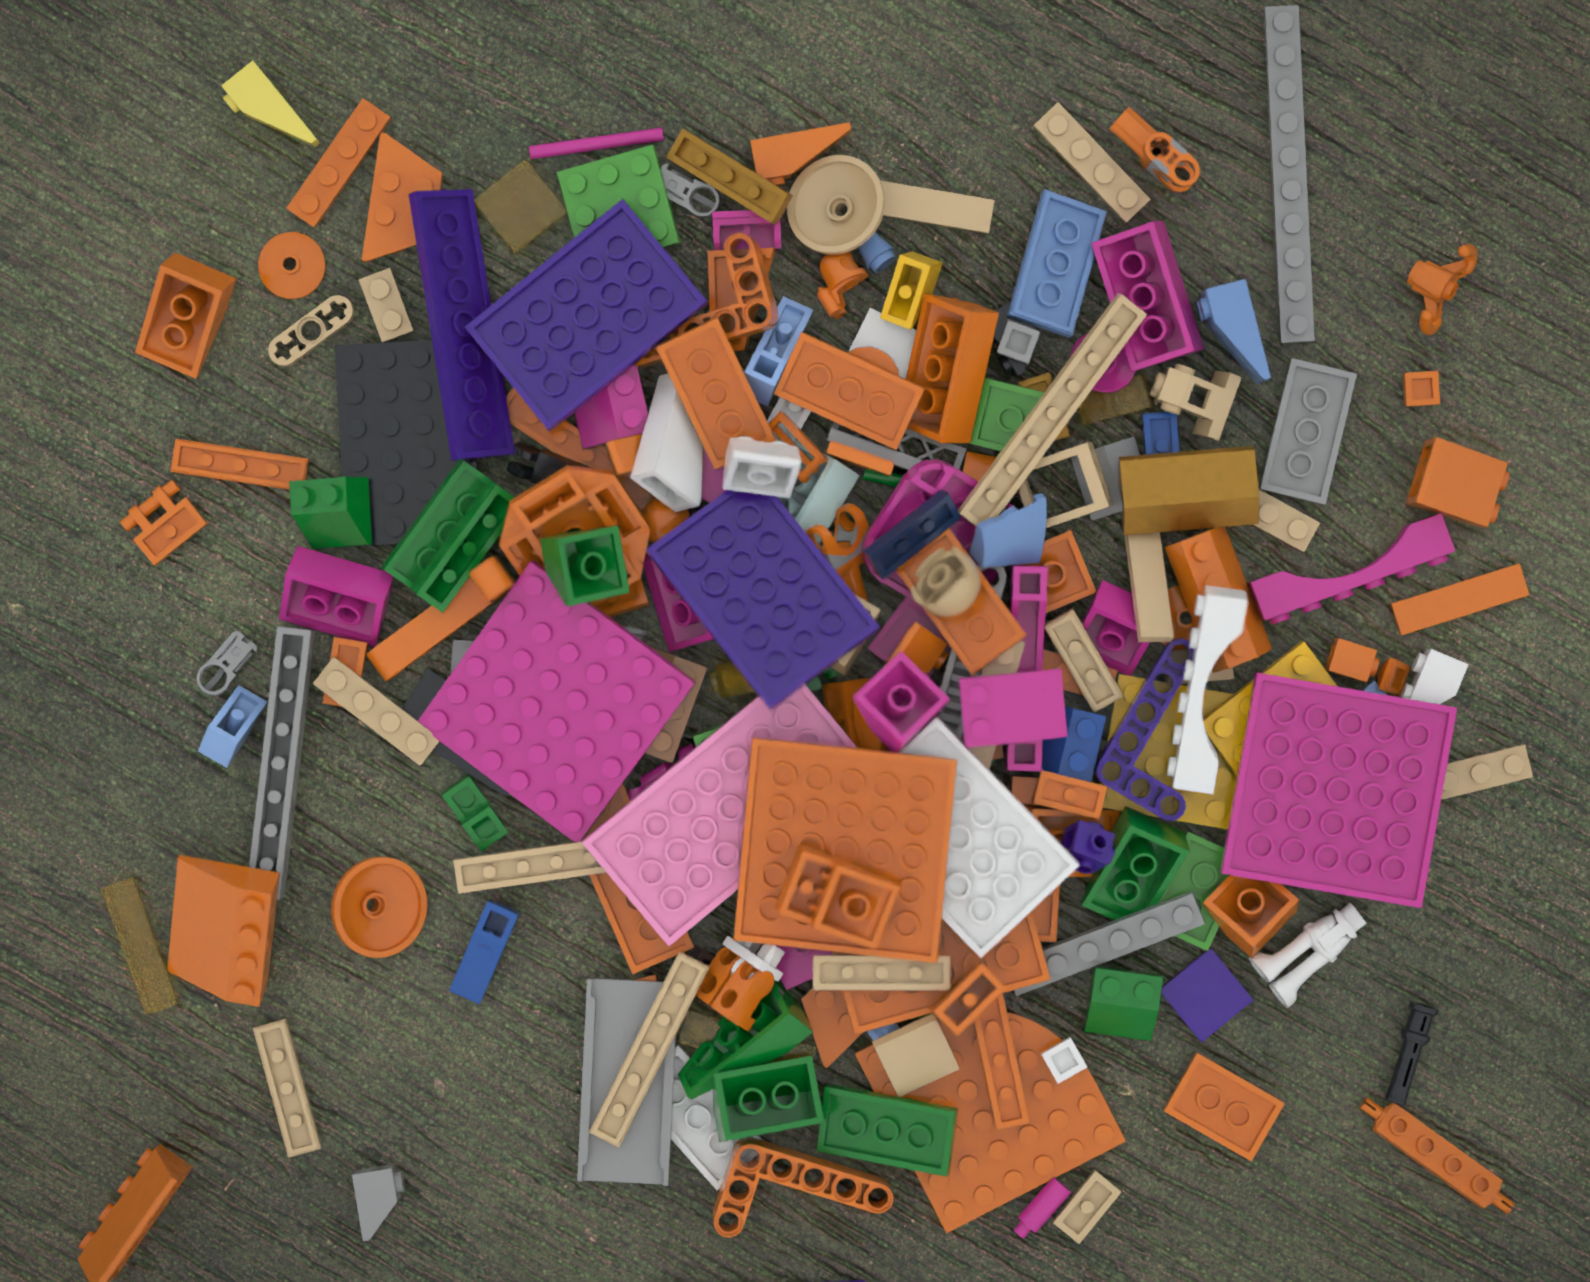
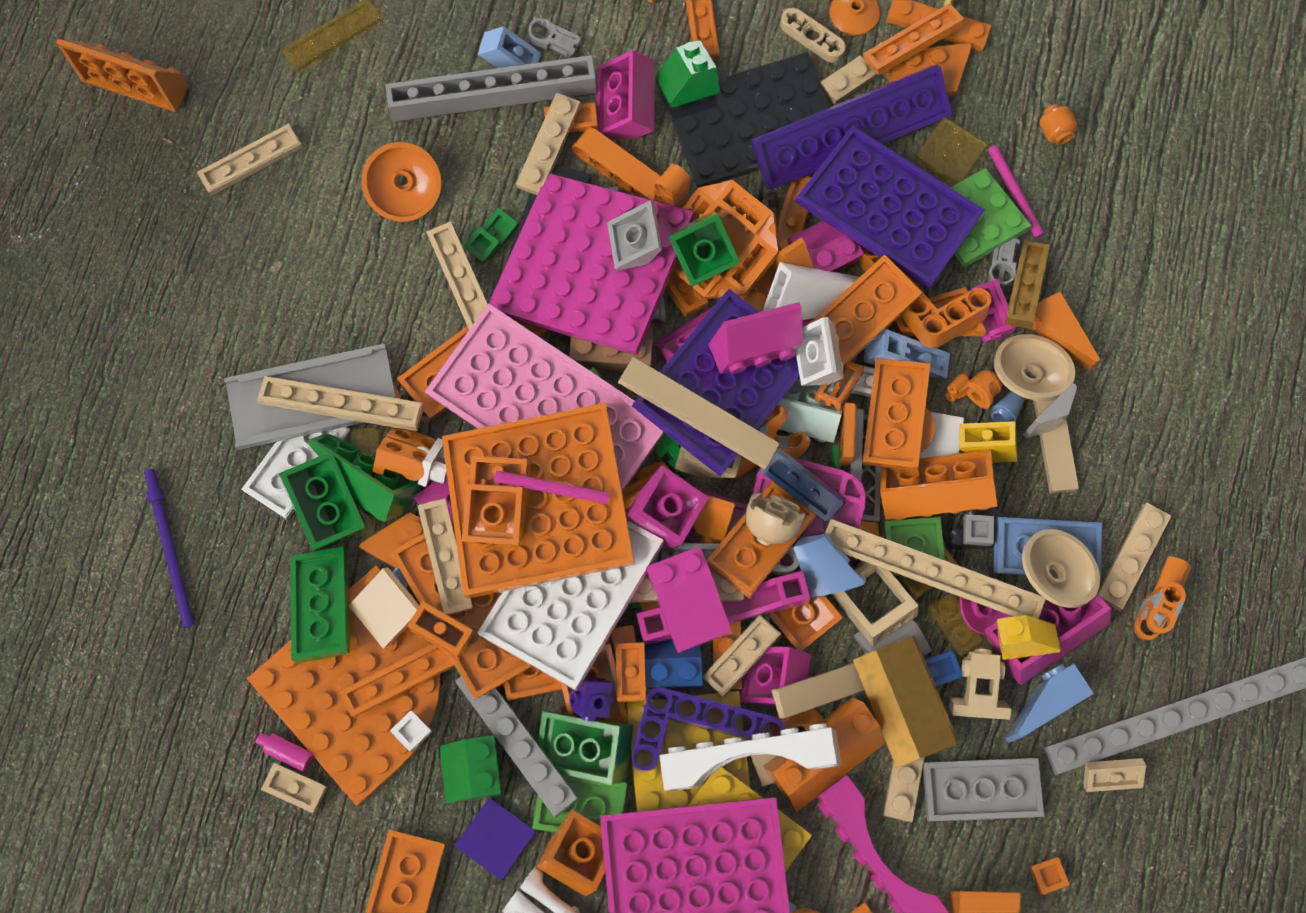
camera: 70 degrees right, 15 degrees down
orange slope [167,855,280,1007] -> none
light grey slope [352,1164,405,1241] -> none
green slope [381,460,515,613] -> none
blue slope [449,898,521,1004] -> none
orange beam [712,1137,894,1237] -> none
orange brick [1325,638,1380,682] -> none
orange piece [1407,243,1478,336] -> none
none -> dark pink bar [494,470,609,504]
none -> light grey slope [607,200,662,271]
none -> tan tile [618,357,779,469]
none -> dark pink slope [709,302,803,374]
none -> orange plate [864,3,965,76]
none -> yellow slope [997,615,1060,660]
none -> tan dish [1022,529,1100,608]
none -> light grey slope [1023,383,1077,438]
none -> orange head [1039,104,1078,145]
none -> tan plate [1083,758,1146,792]

